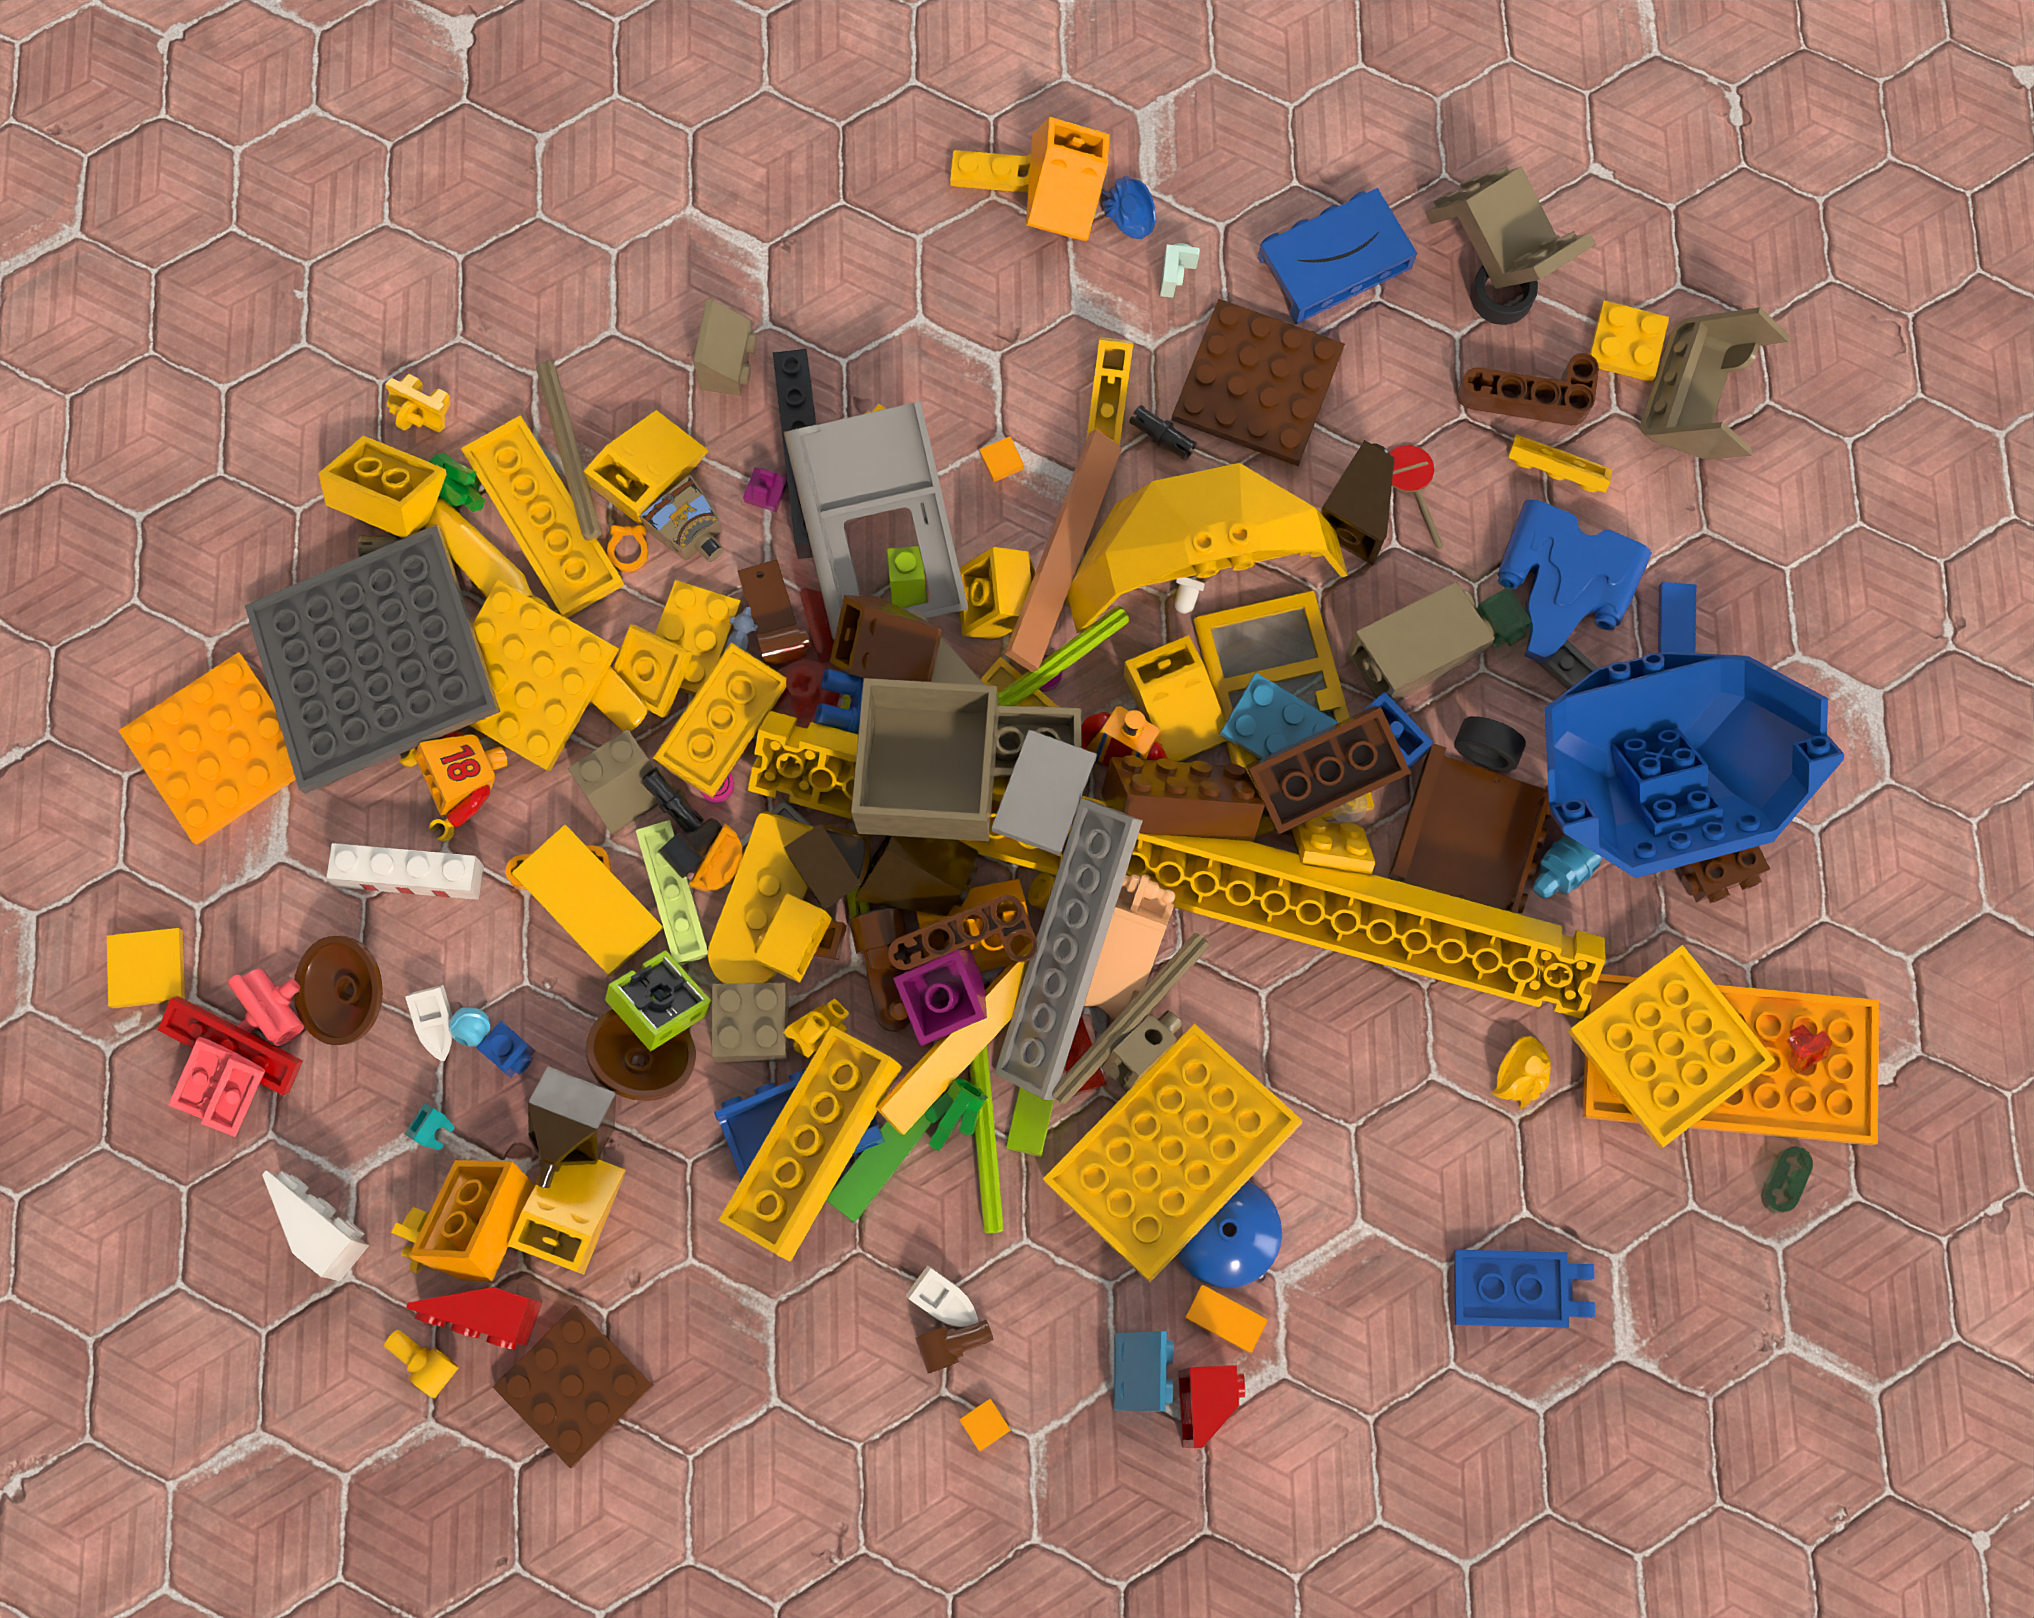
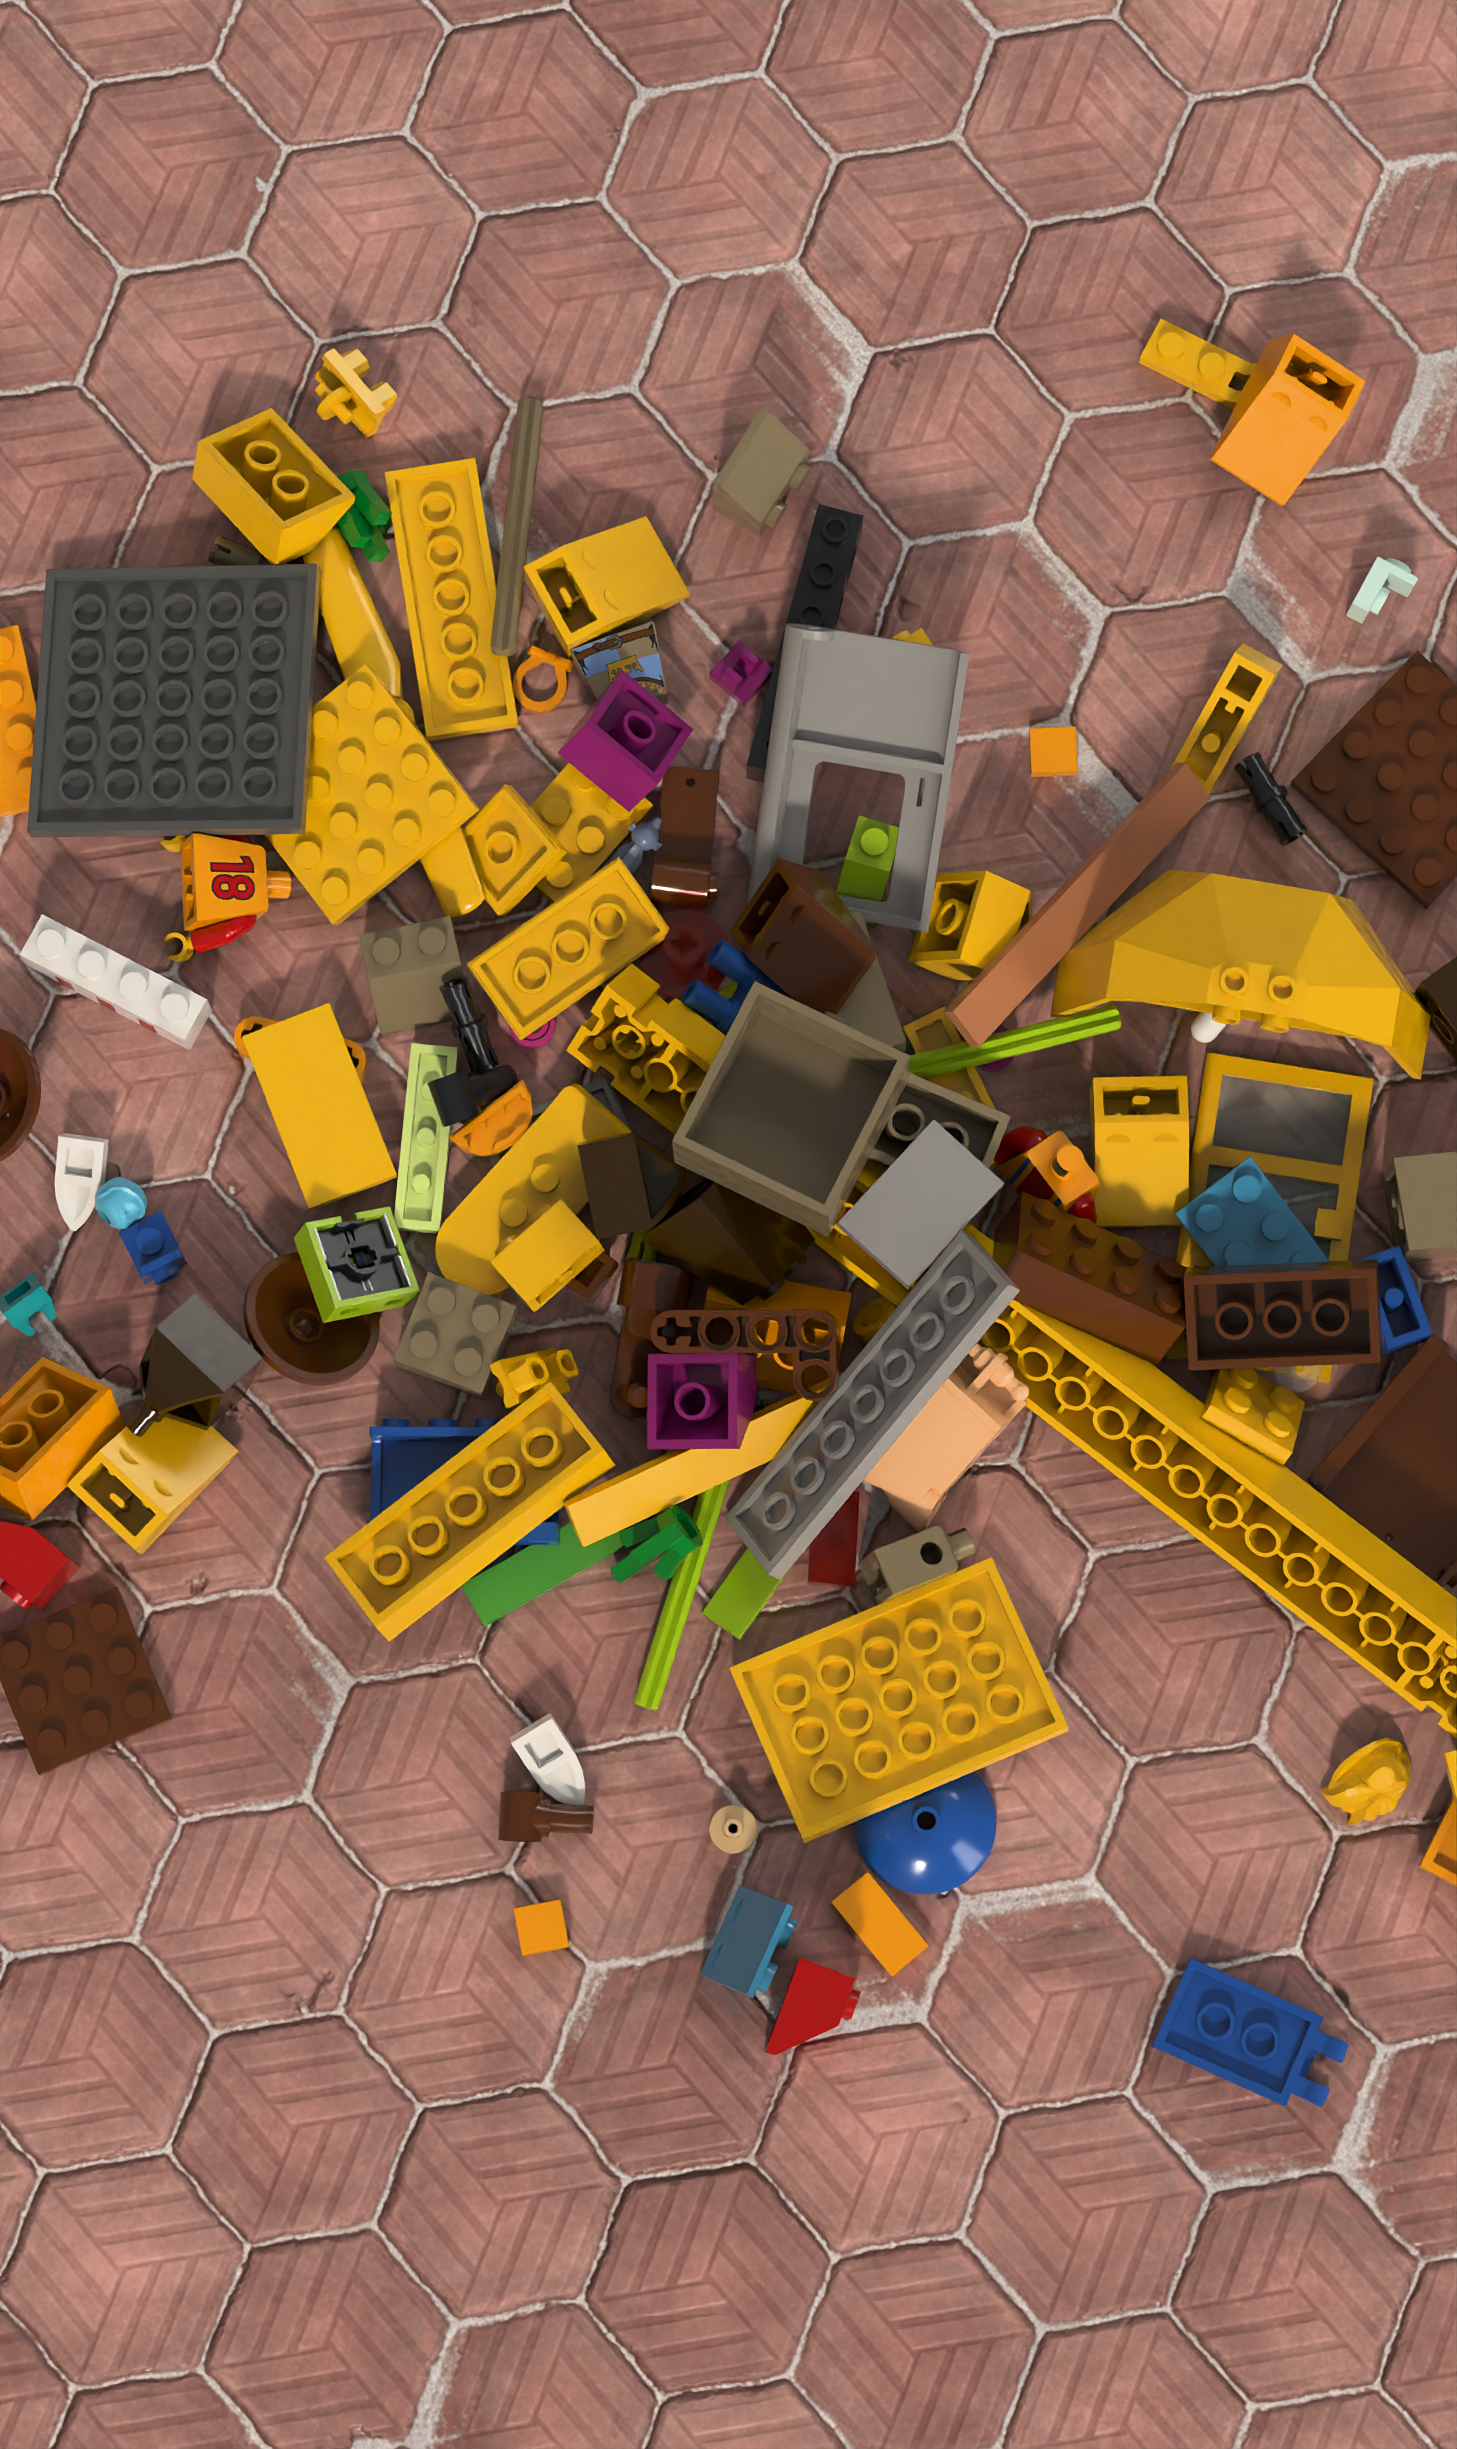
camera: 25 degrees right, 5 degrees up
clear red slope [799,588,835,664] -> none
dark tan axle [1052,933,1209,1105] -> none
blue hat [1101,176,1156,239] -> none
none -> magenta slope [558,670,693,812]
none -> tan tile [709,1805,757,1854]

